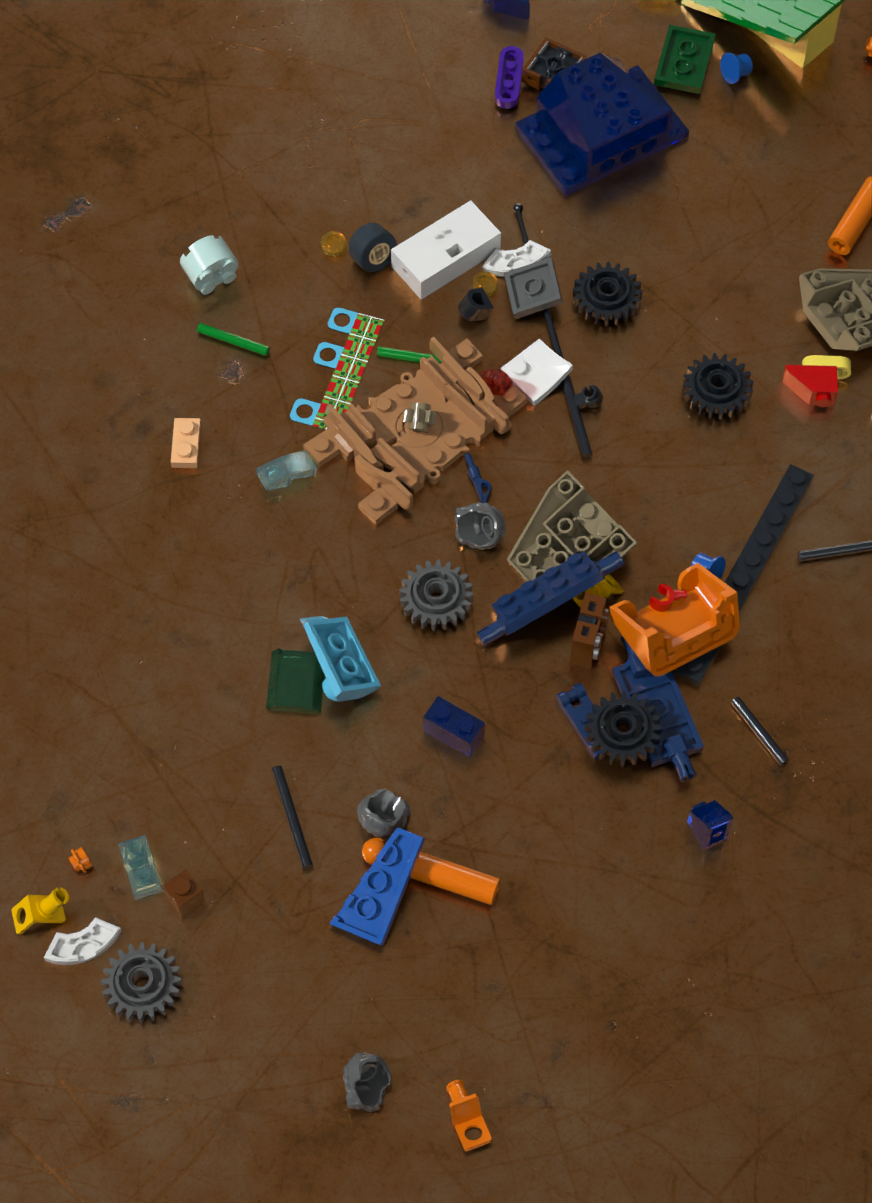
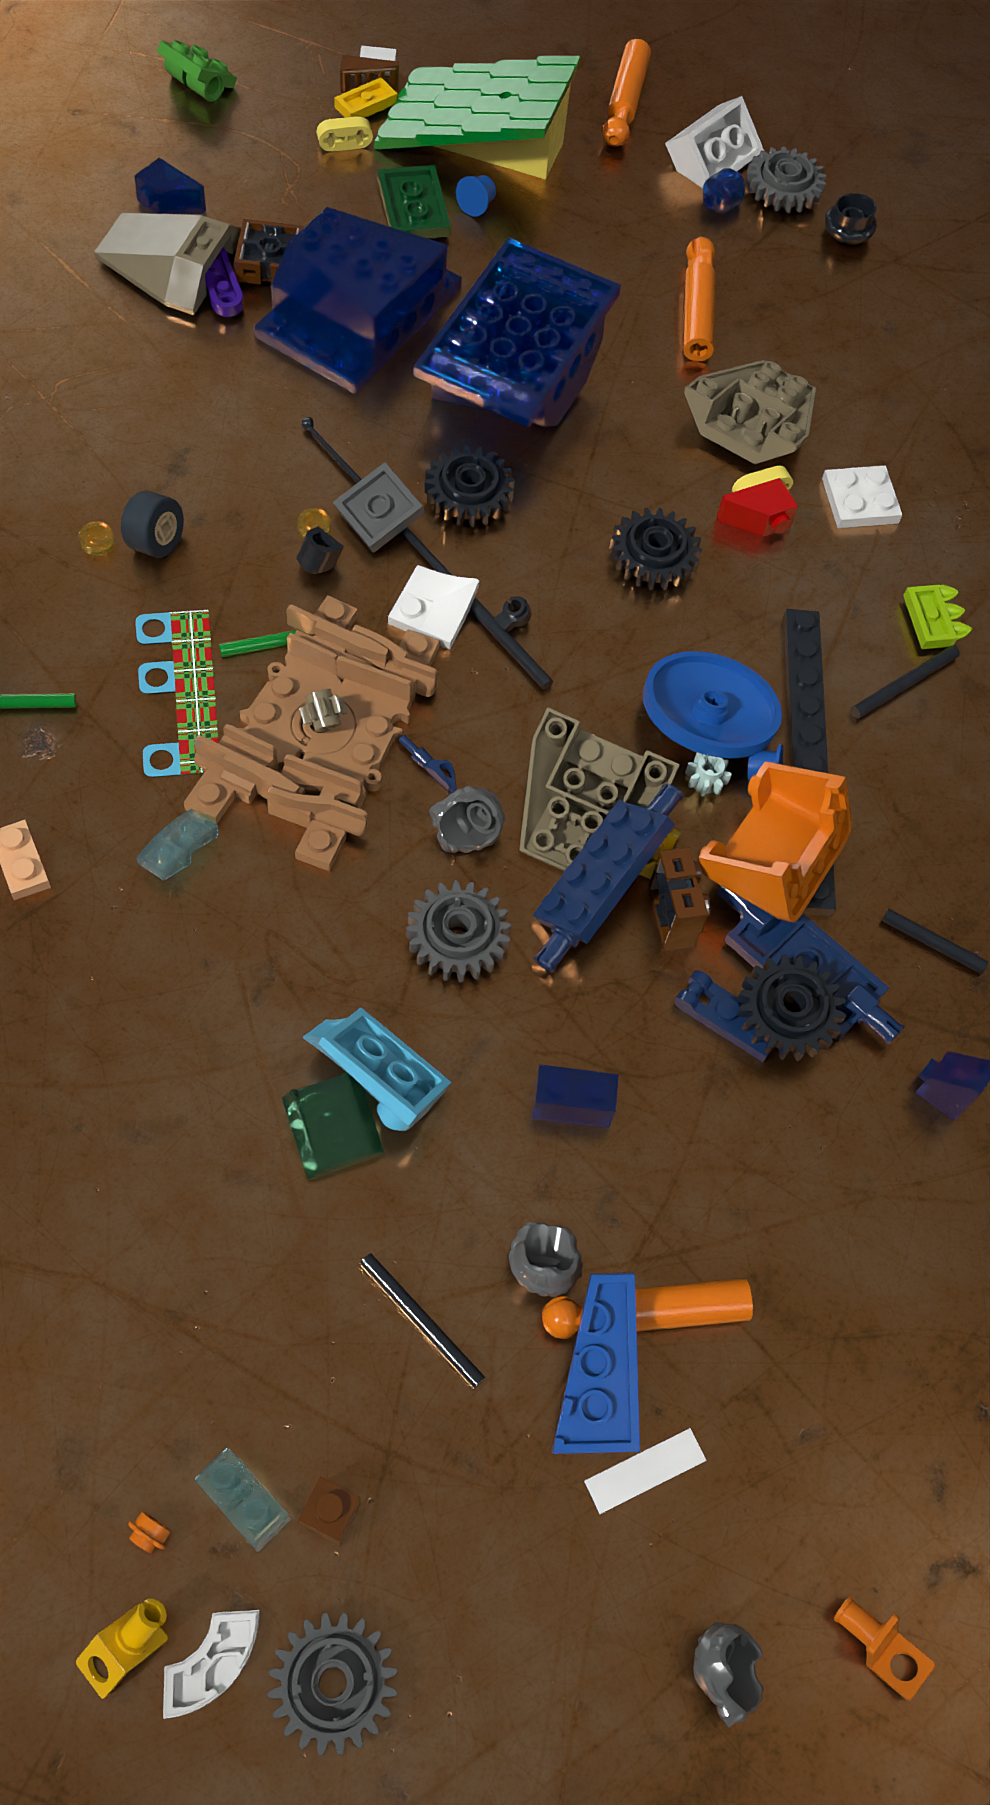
camera: 35 degrees left, 0 degrees up
white brick [391,200,501,300] -> none
clear red beam [479,369,513,396] -> none
white tile [482,240,552,276] -> none
red piece [649,584,687,612] -> none
none -> dark tan wedge [94,213,241,315]
none -> clear blue wedge [413,237,621,427]
none -> white sticker [584,1428,707,1514]
none -> blue dish [643,651,782,758]
none -> light aqua gear [685,752,732,796]

